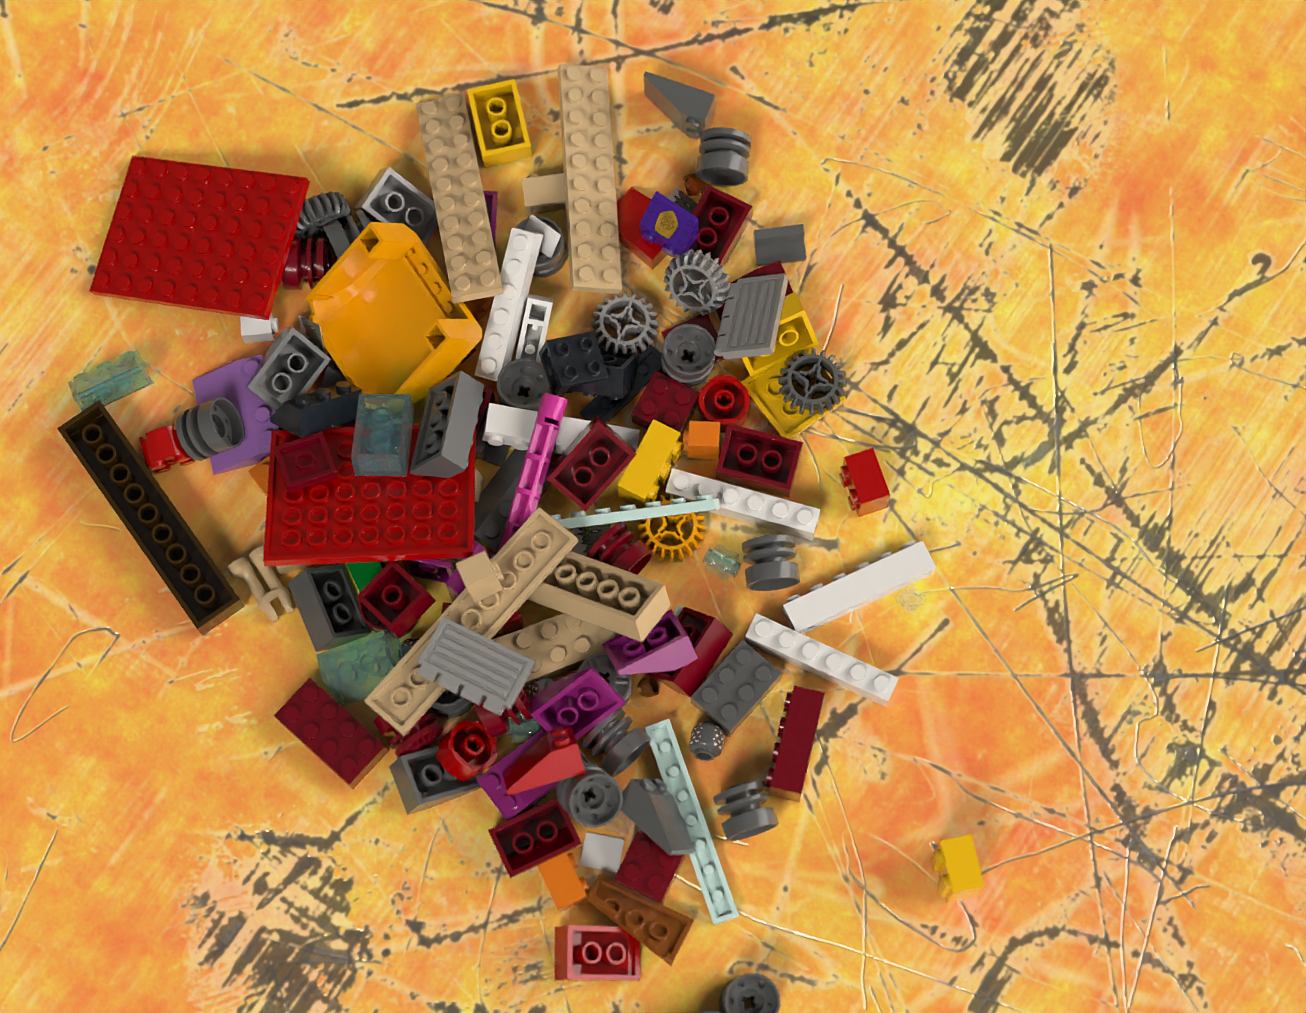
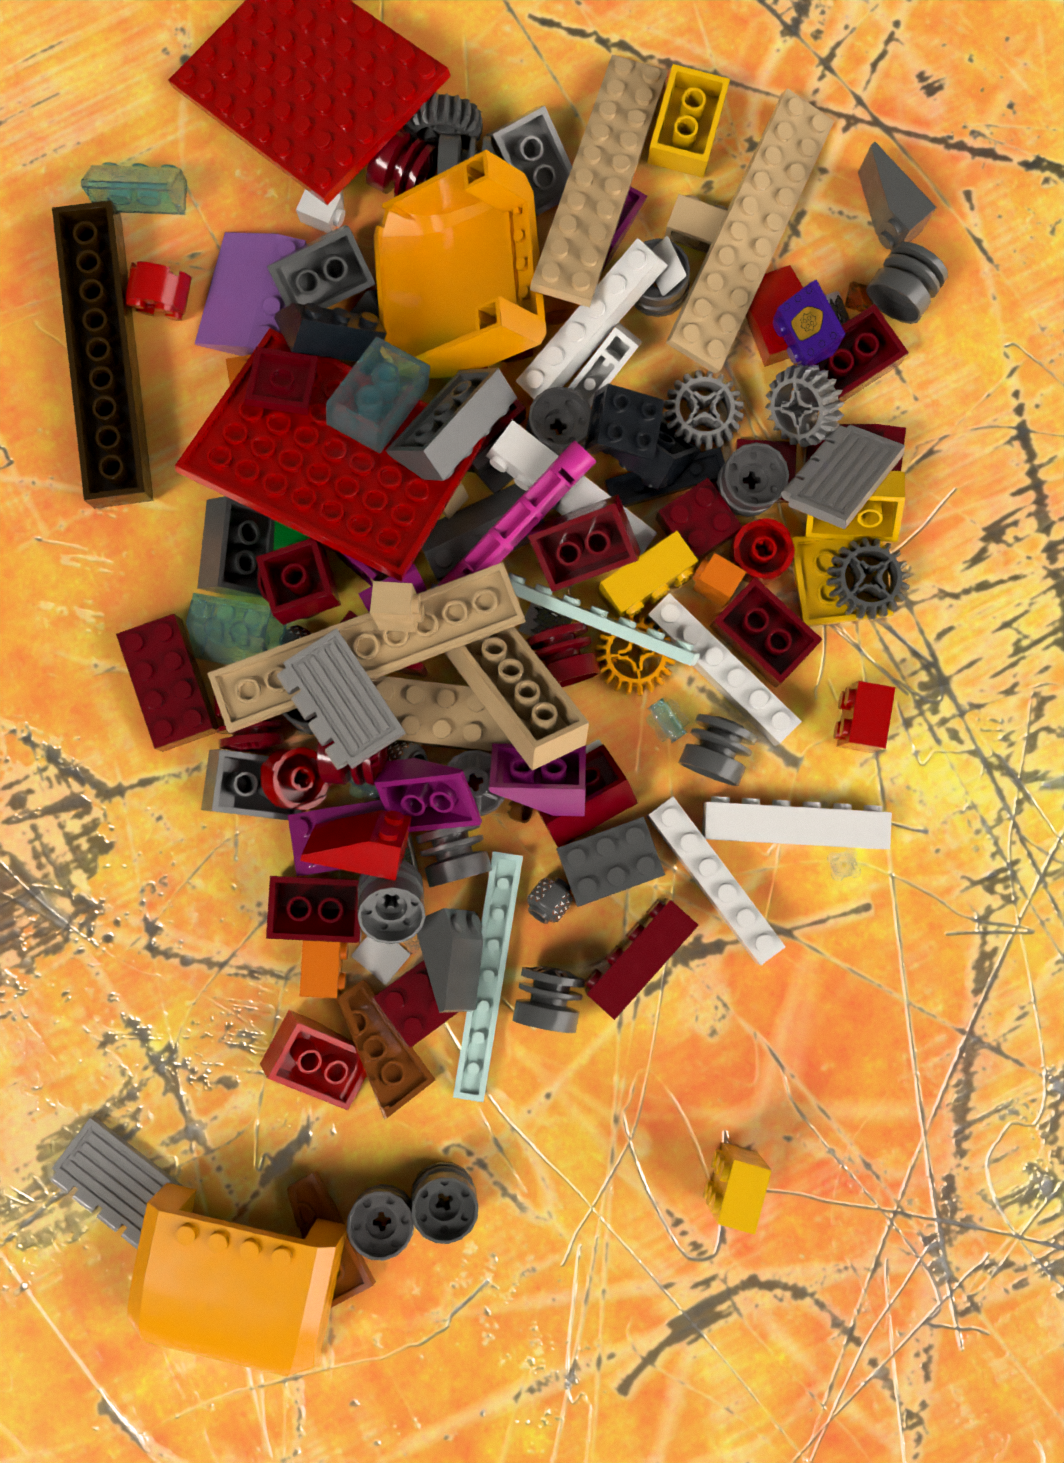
camera: 25 degrees right, 10 degrees up
dark grey wheel [176,397,244,461] -> none
tan piece [227,545,294,623] -> none
sticker [299,315,324,352] -> none
dark grey panel [753,224,806,266] -> none

